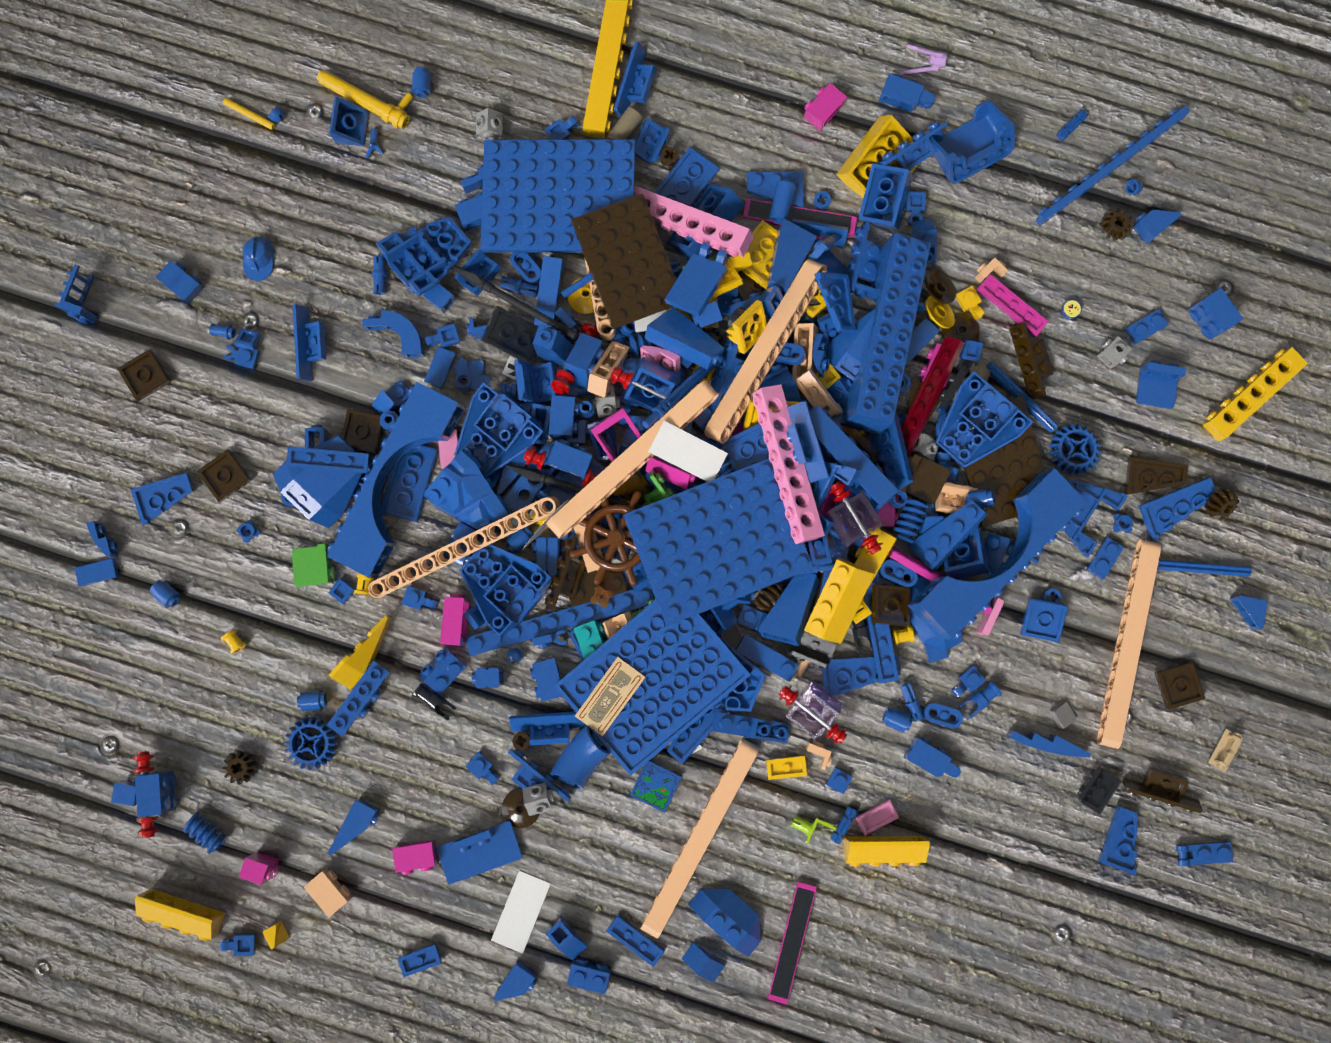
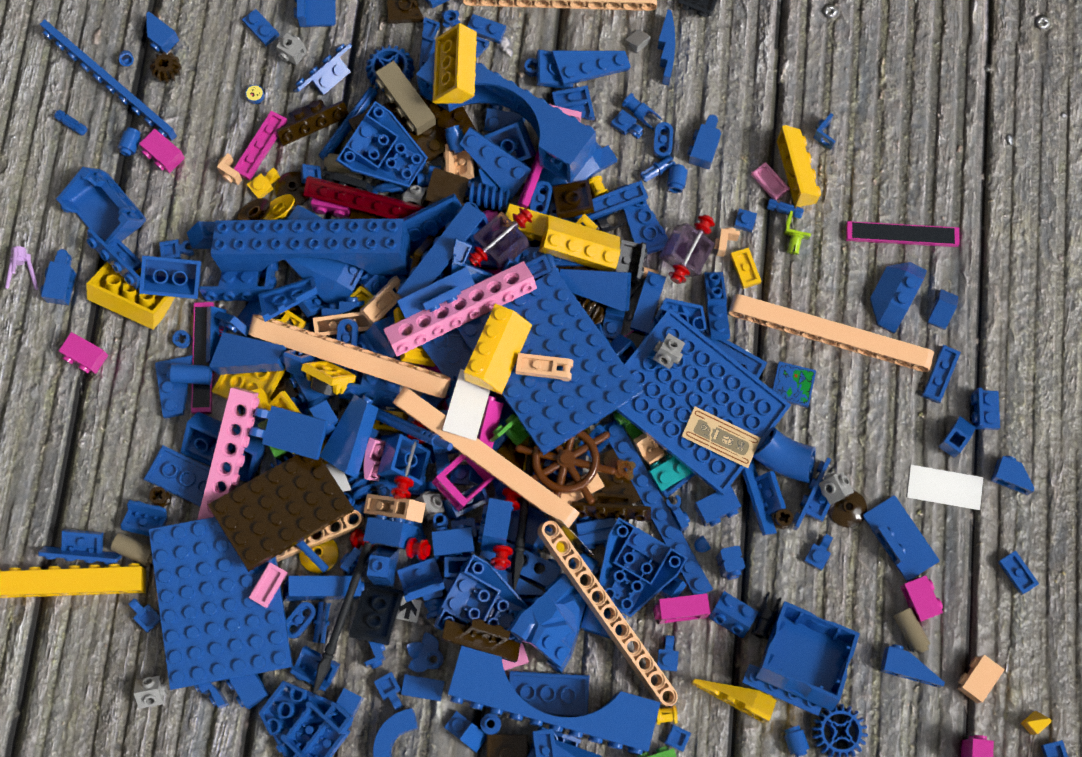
camera: 100 degrees left, 10 degrees down
none -> blue brick [117,127,141,156]
none -> dark pink brick [139,129,185,174]
none -> bright pink tile [249,562,288,608]
none -> bracket [293,43,352,95]
none -> dark tan brick [375,61,436,136]
none -> yellow slope [433,23,477,104]
none -> dark brown bracket [441,619,520,663]
none -> yellow slope [464,304,532,395]
none -> light nougat plate [516,353,573,381]
none -> blue wing [551,51,631,86]
none -> blue wing [552,85,595,120]
none -> light grey brick [653,333,685,369]
none -> blue tile [756,601,860,711]
none -> blue bracket [813,113,836,150]
none -> dark tan brick [893,608,931,654]

